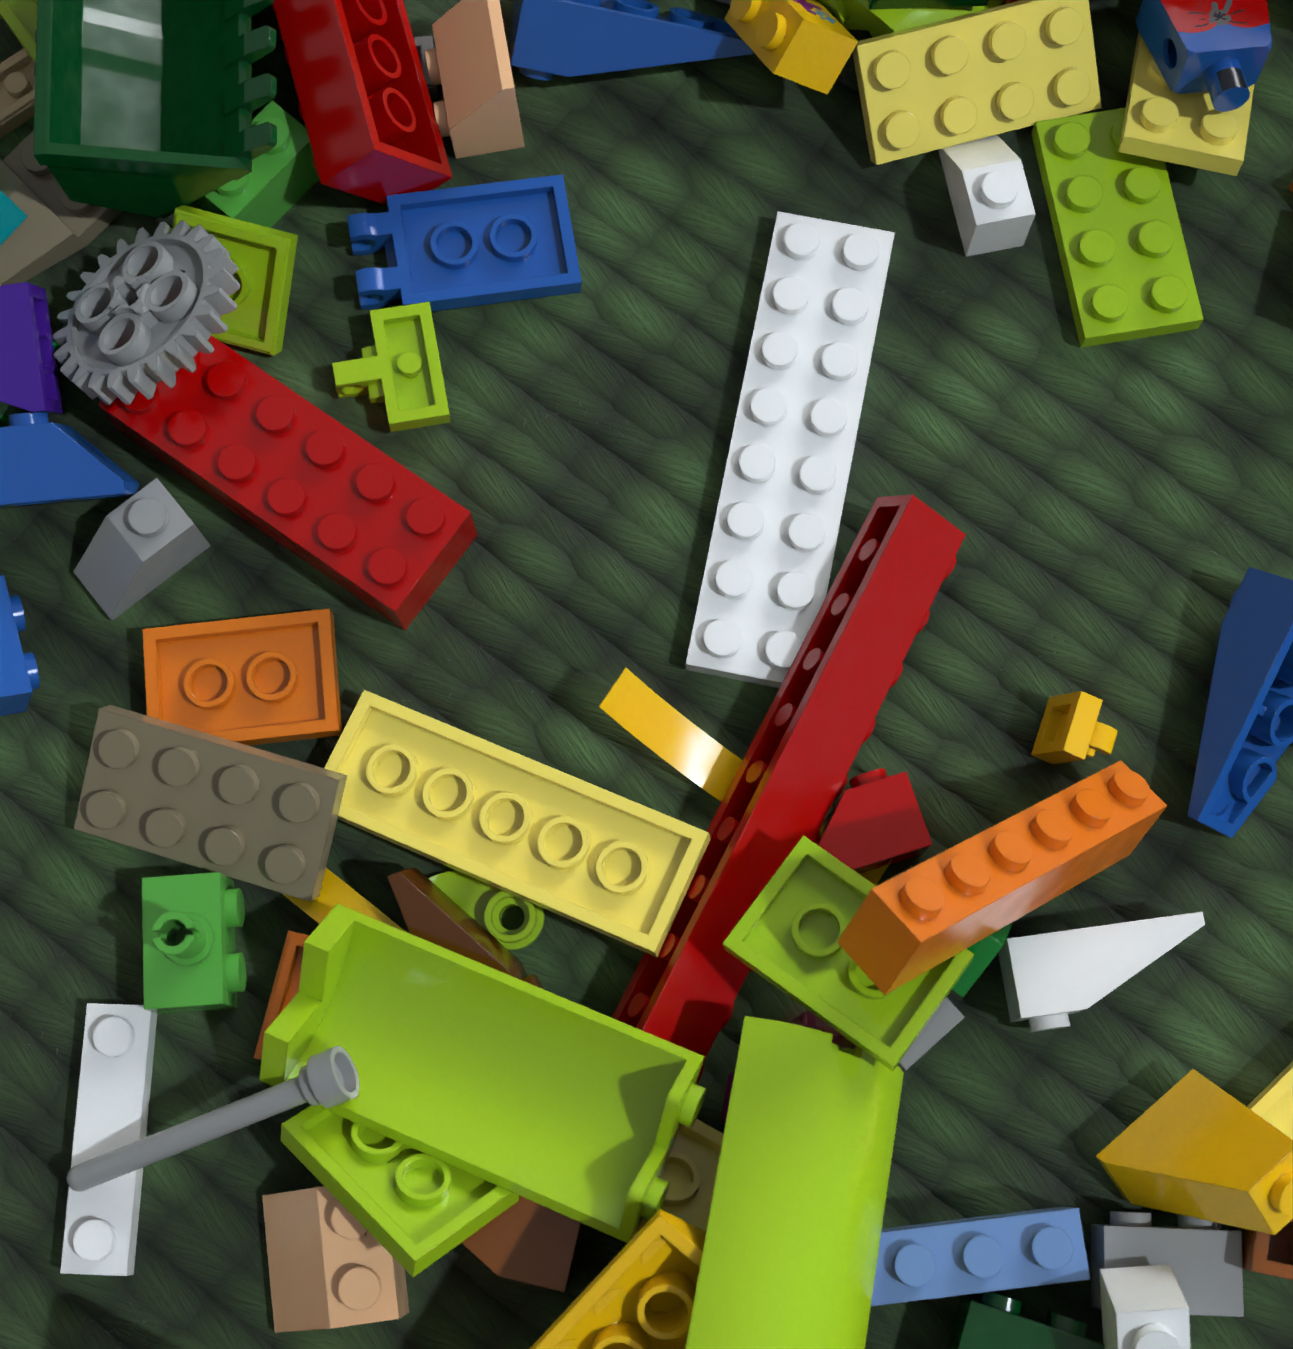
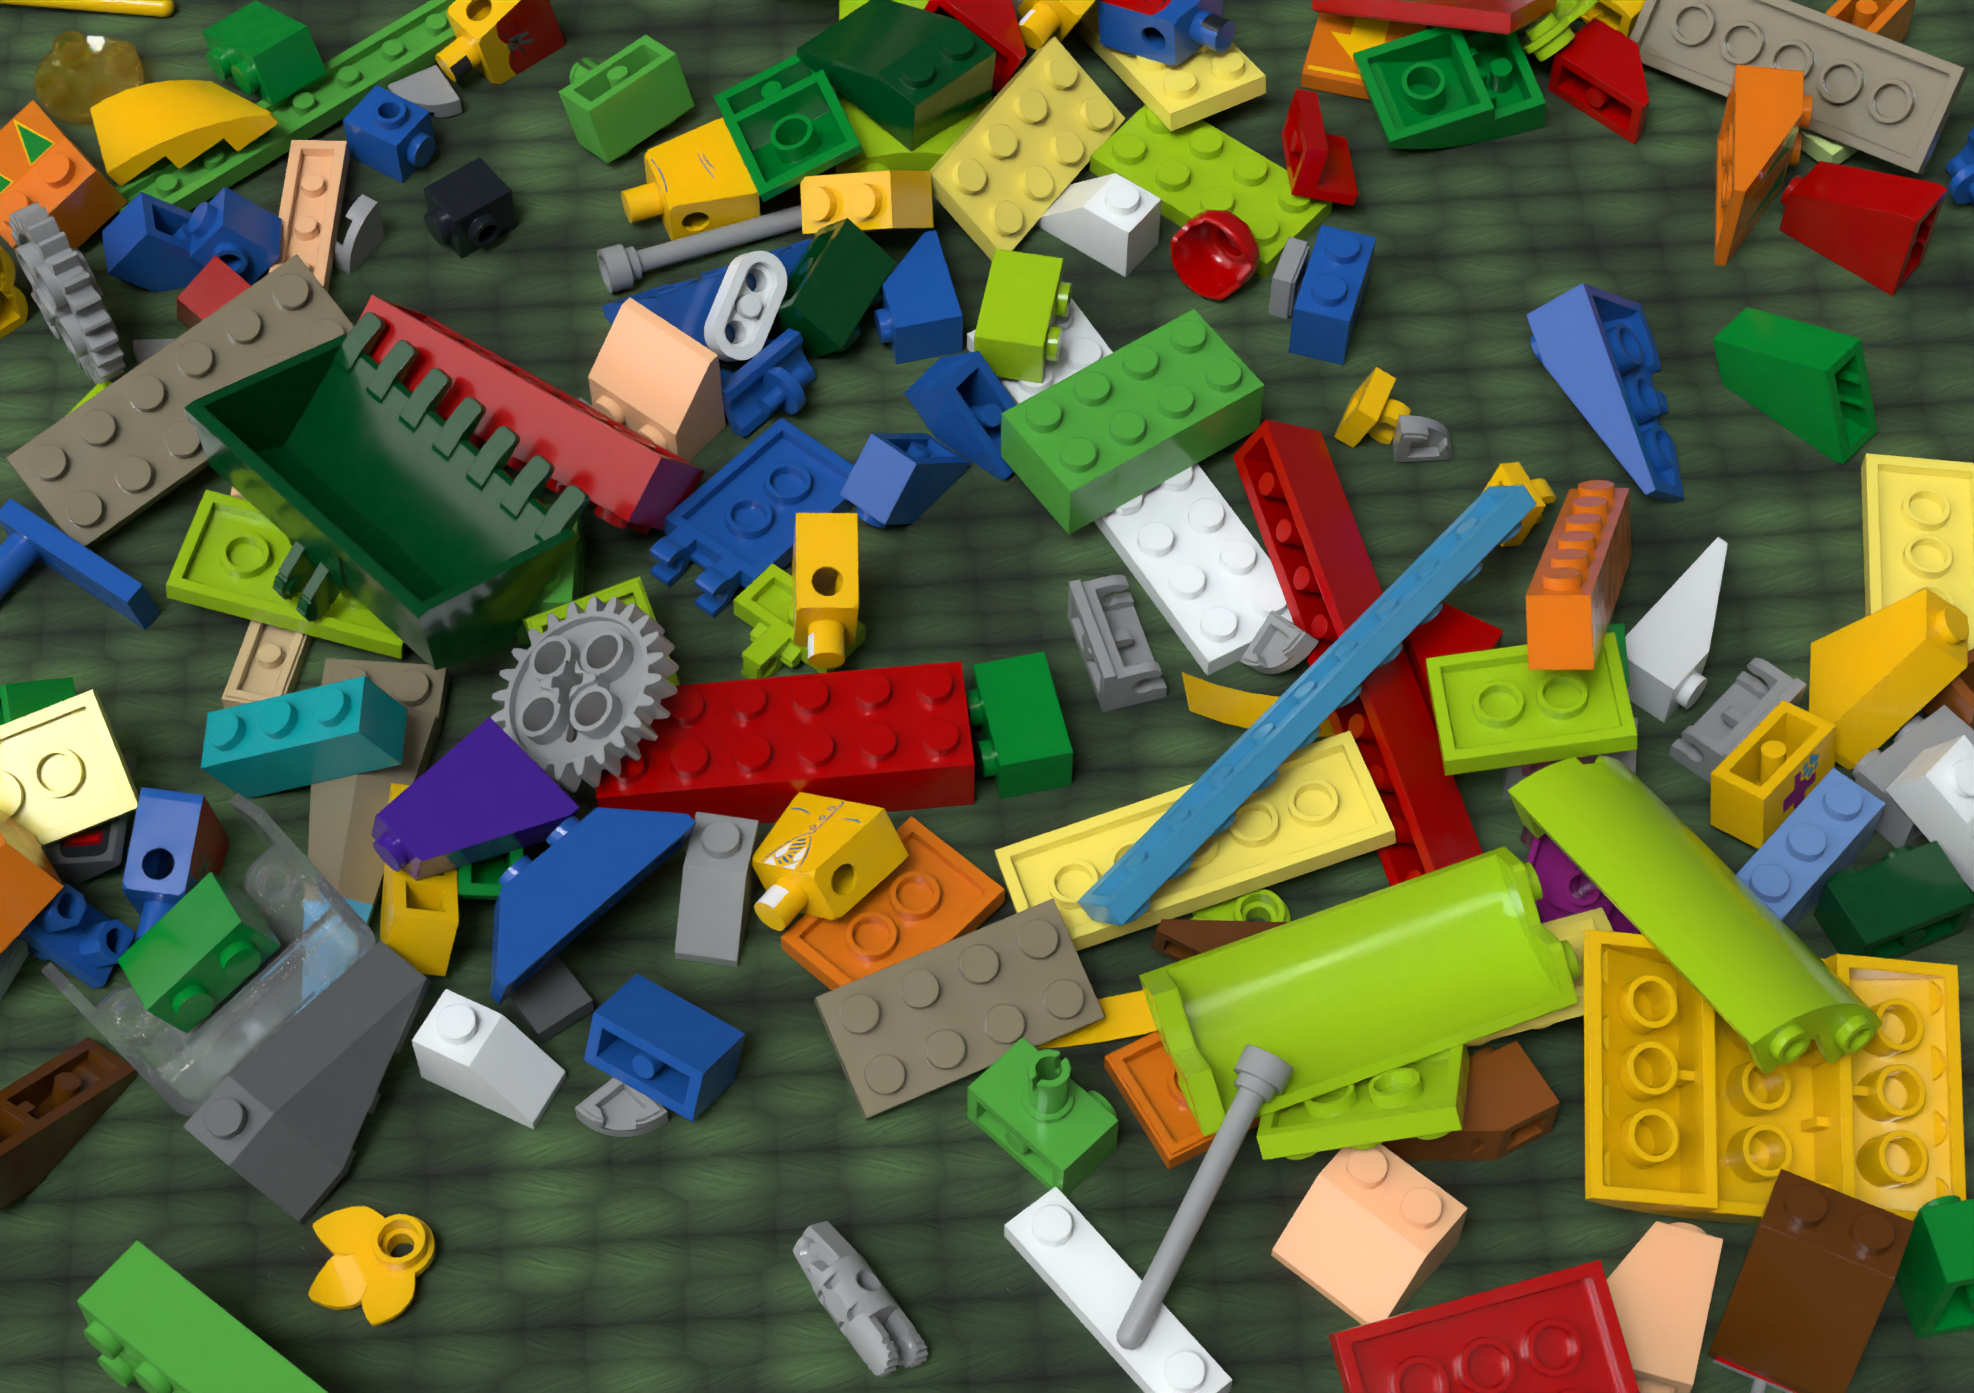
camera: 45 degrees left, 20 degrees down
none -> white plate [704,251,787,362]
none -> blue hips [720,328,816,438]
none -> yellow torso [752,792,909,931]
none -> dark green brick [773,218,897,358]
none -> yellow torso [792,513,859,669]
none -> blue slope [840,433,970,529]
none -> blue slope [874,230,963,364]
none -> blue slope [904,351,1016,480]
none -> green brick [965,652,1073,799]
none -> lime brick [974,248,1072,383]
none -> bright green brick [1001,309,1264,535]
none -> light grey hinge [1067,575,1167,712]
none -> dark azure plate [1077,485,1537,926]
none -> red hair [1170,209,1261,300]
none -> light grey tile [1240,610,1319,674]
none -> light grey tile [1268,237,1310,319]
none -> red panel [1281,88,1358,205]
none -> blue brick [1288,225,1377,365]
none -> yellow tile [1334,367,1411,448]
none -> light grey tile [1392,415,1453,463]
none -> light grey hinge [1668,658,1807,785]
none -> yellow brick [1710,700,1836,849]

